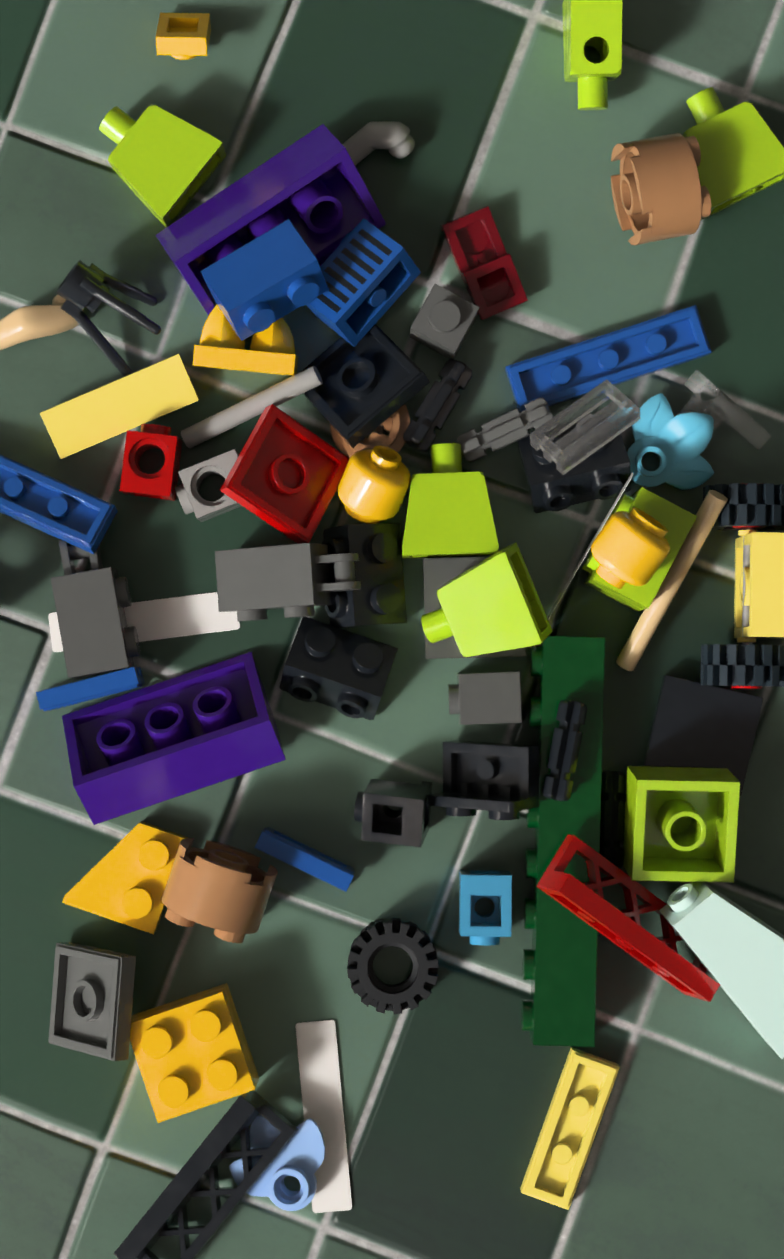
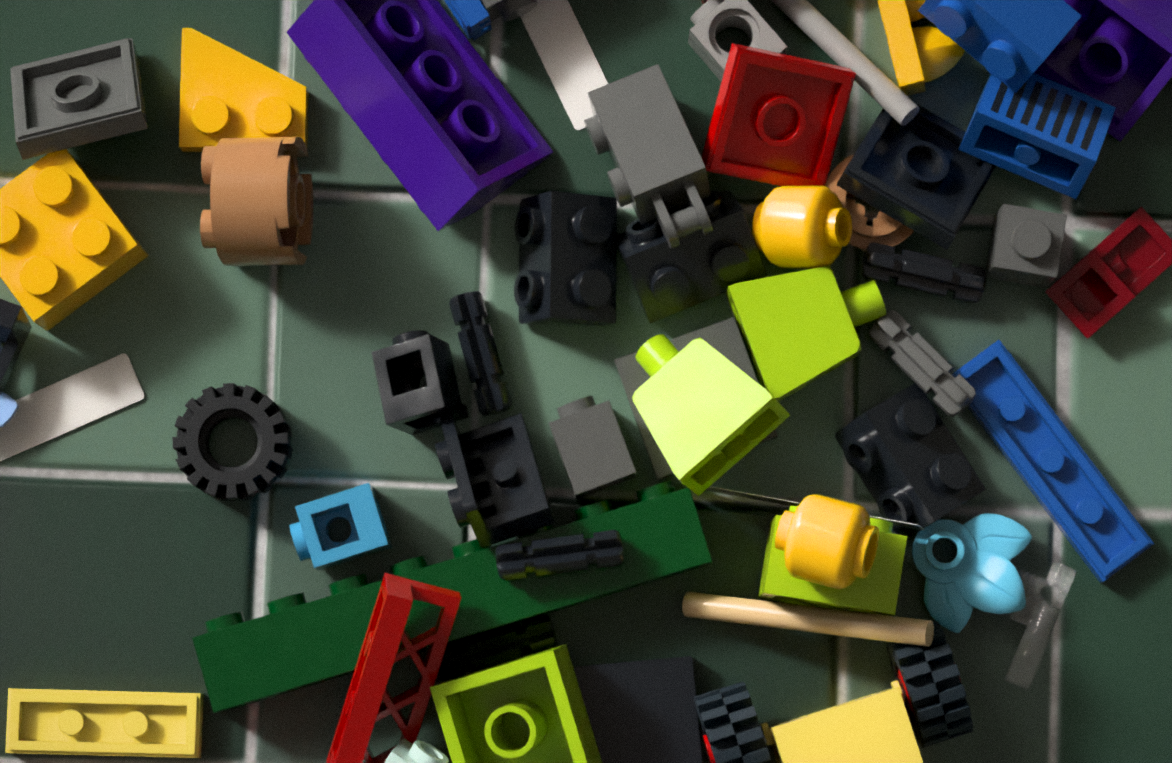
camera: 75 degrees right, 5 degrees down
blue tile [254,827,355,892] -> none
clear tile [529,379,640,475] -> none
none -> black axle [449,291,512,416]

